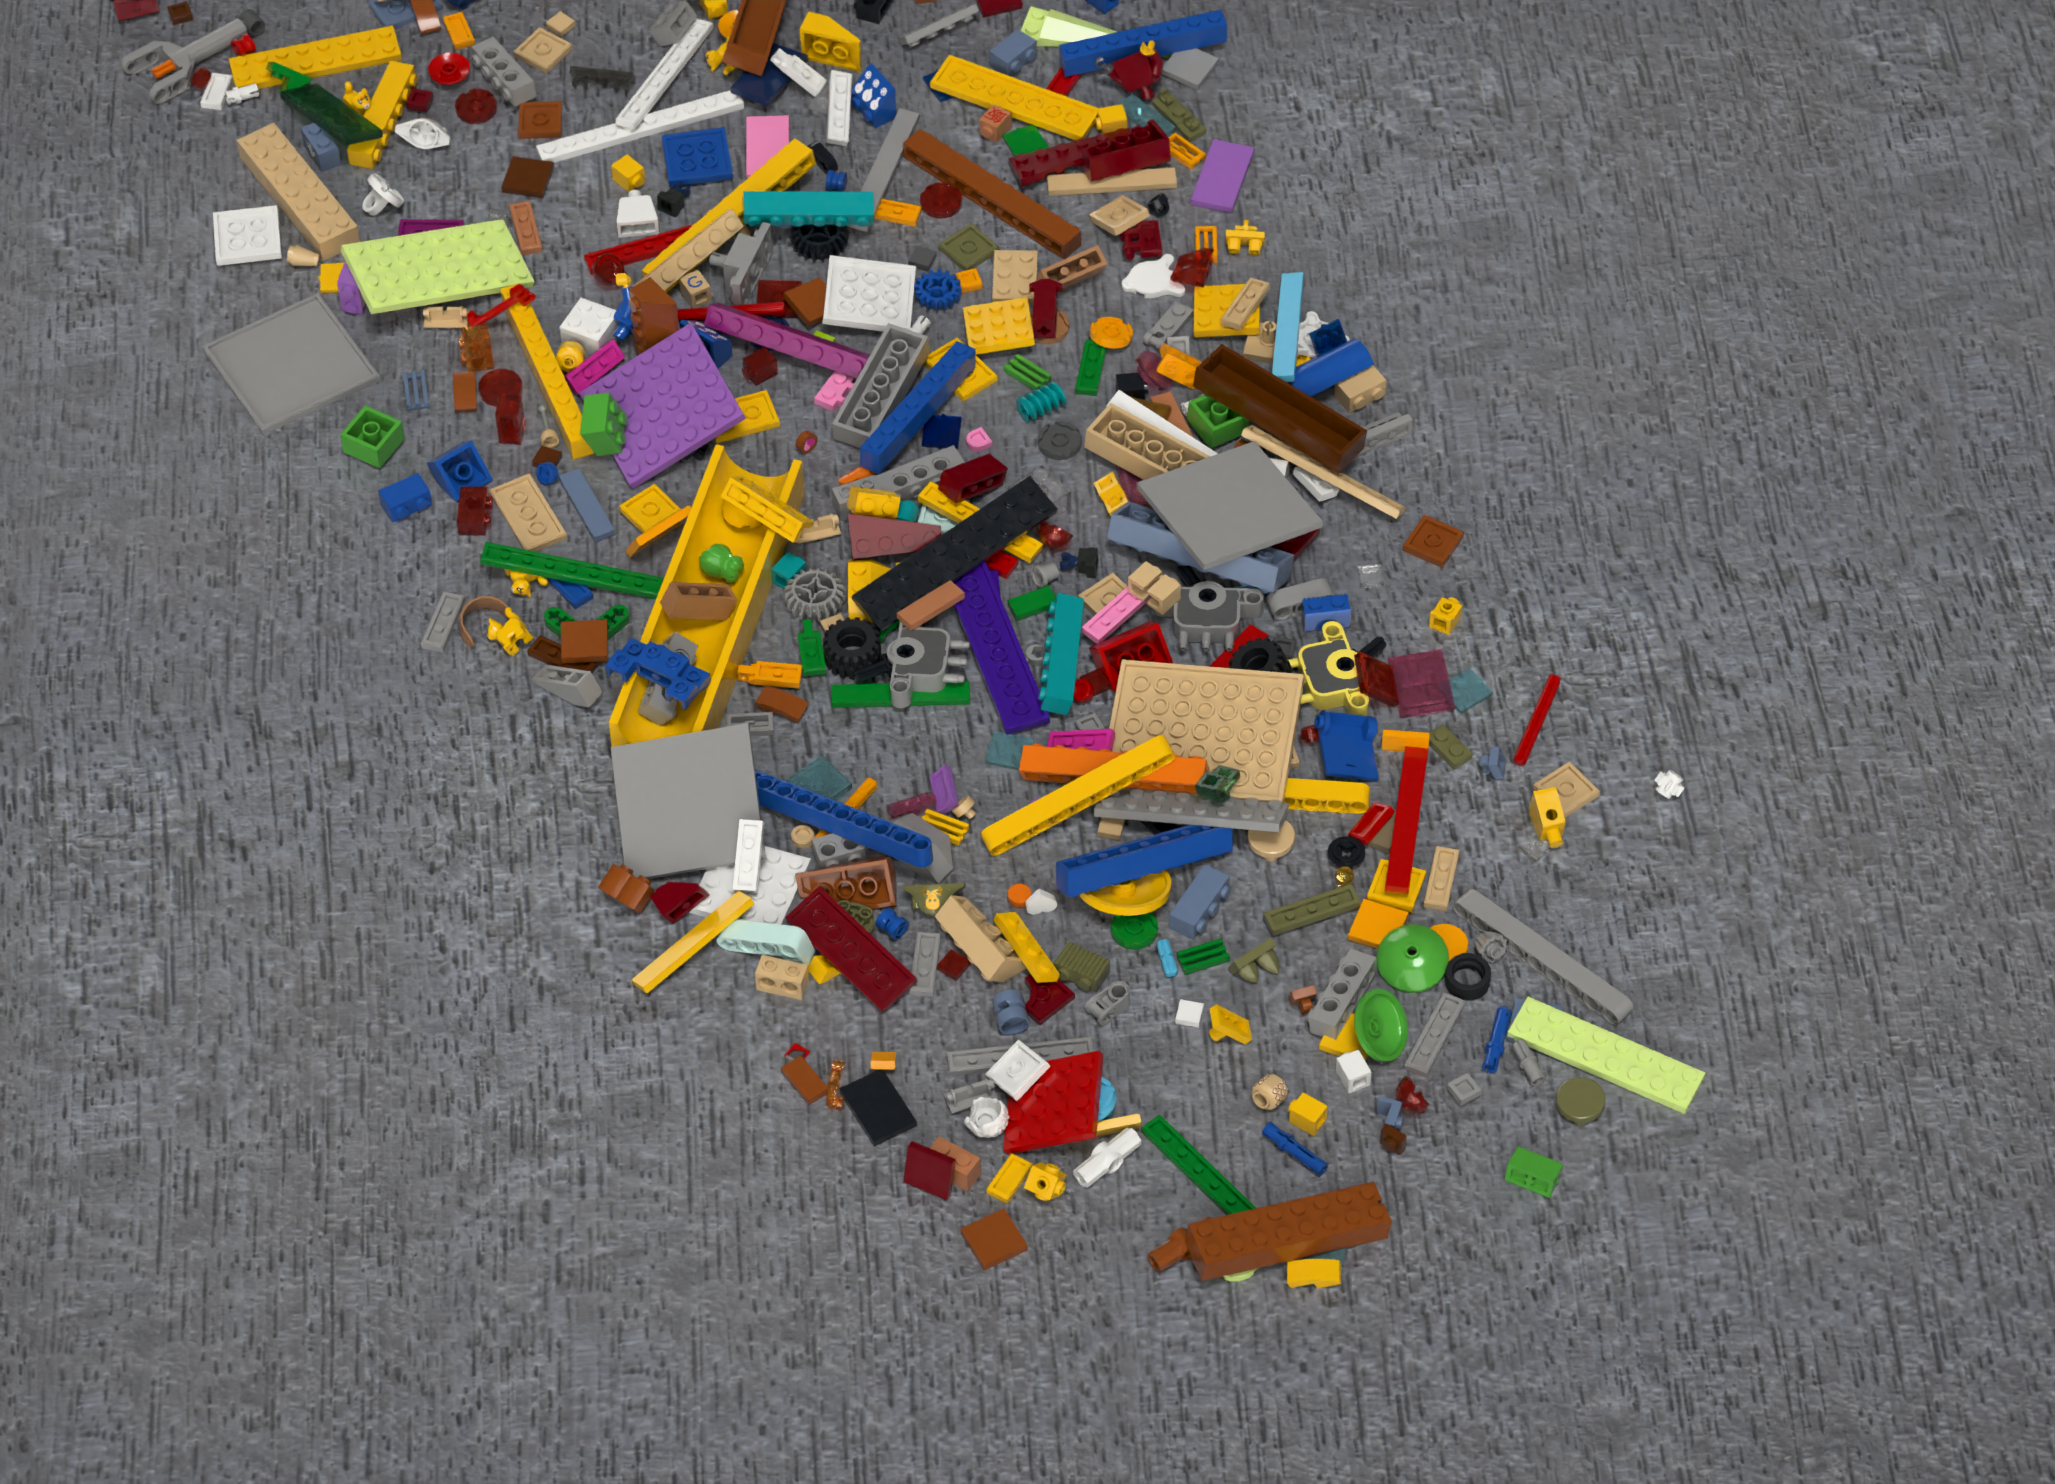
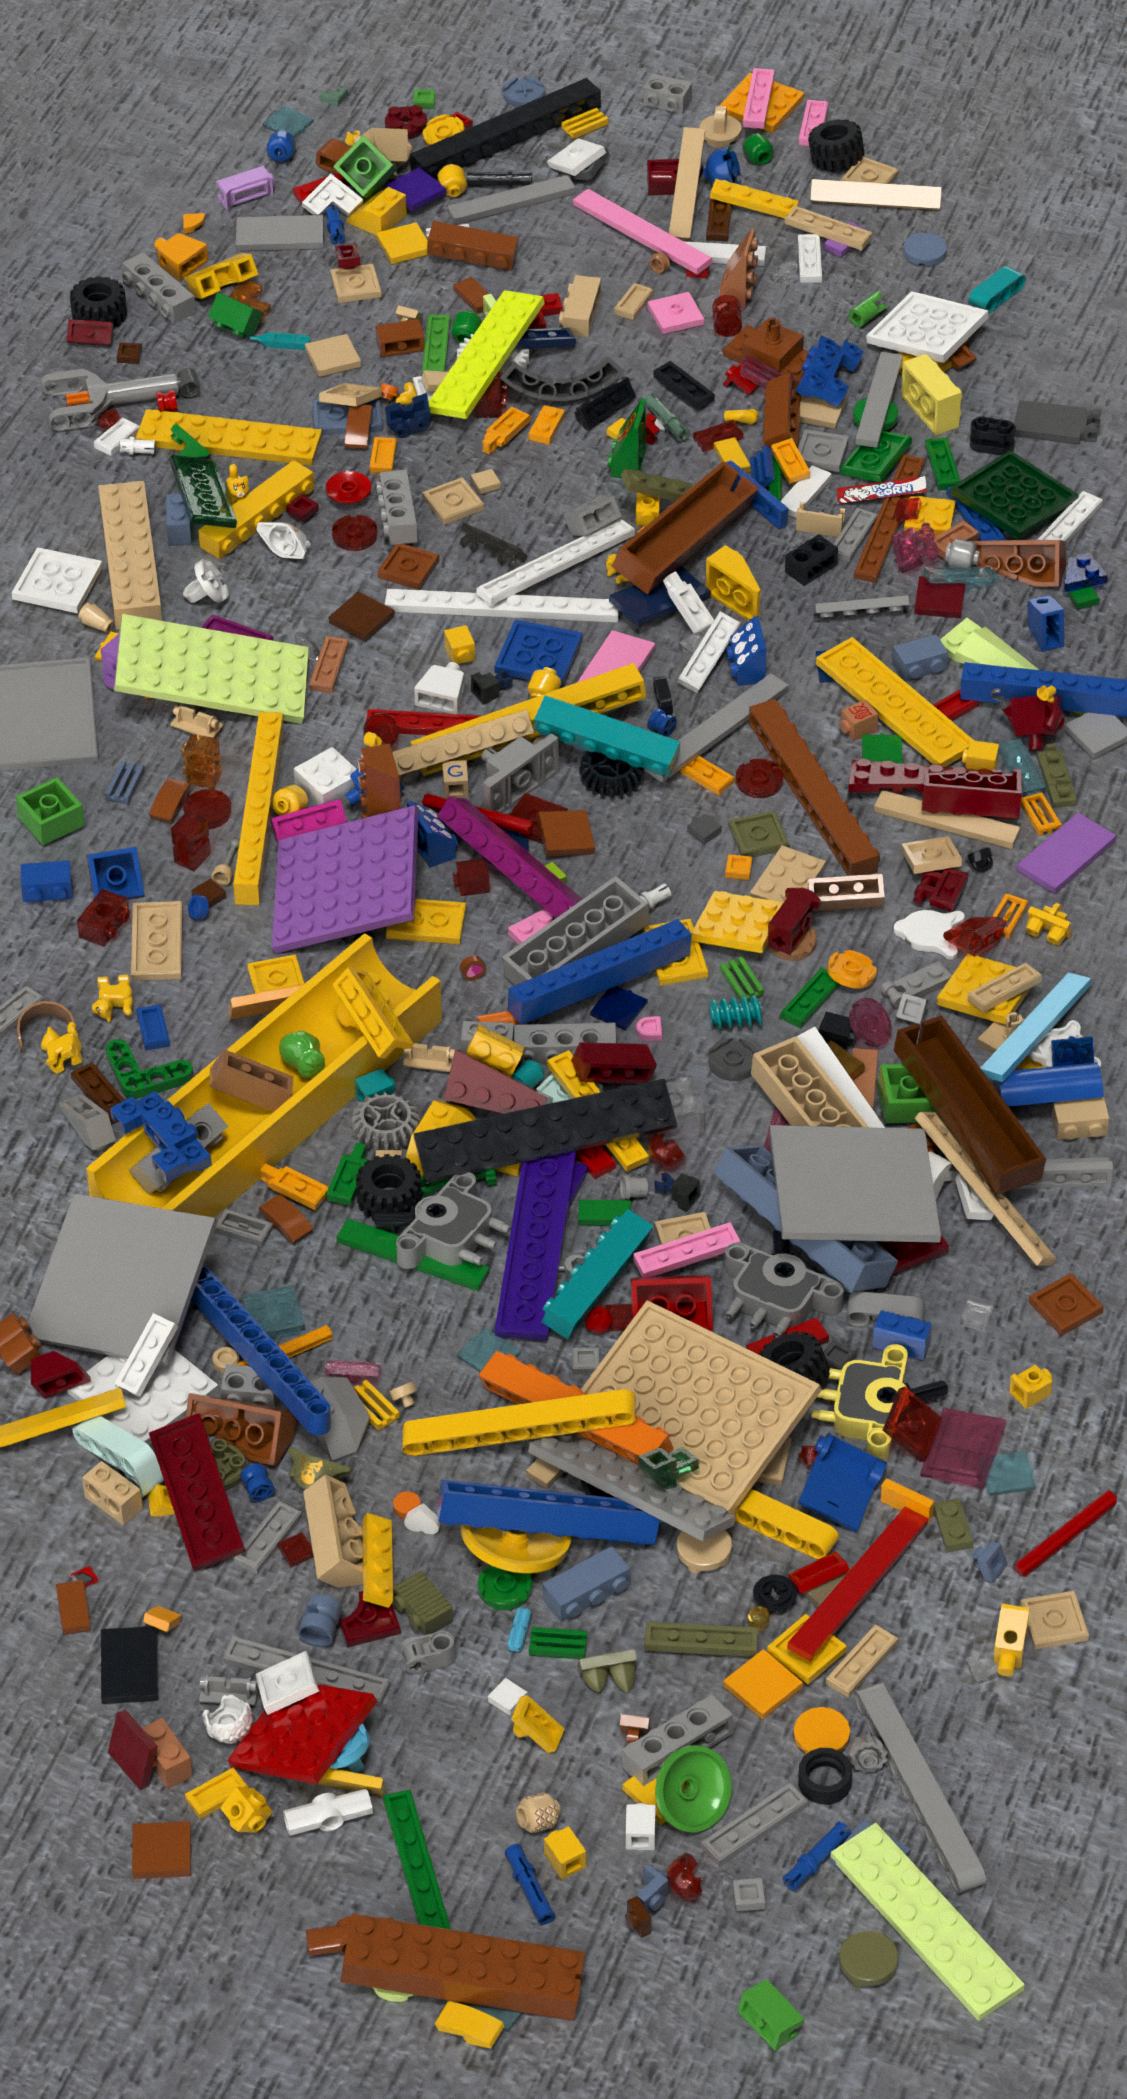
camera: 25 degrees right, 5 degrees down
red hinge [467,284,536,330] -> none
green tile [480,542,663,600] -> none
sand blue tile [559,468,615,542] -> none
dark orange tile [561,619,608,664] -> none
bright green brick [580,392,628,456] -> none
white plate [823,255,916,332] -> none
clear orange arm [826,1060,846,1110] -> none
nougat tile [897,580,965,631] -> none
blue gear [914,269,961,311] -> none
medium lavender tile [929,765,959,815] -> none
dark pink plate [1047,729,1115,751] -> none
yellow slope [1094,471,1129,516] -> none
tan piece [1128,561,1181,615] -> none
light orange bracket [1156,343,1202,389] -> none
bright green dish [1377,924,1449,993] -> none
light grey axle [1512,1039,1546,1086] -> none
none -> yellow head [527,667,562,699]

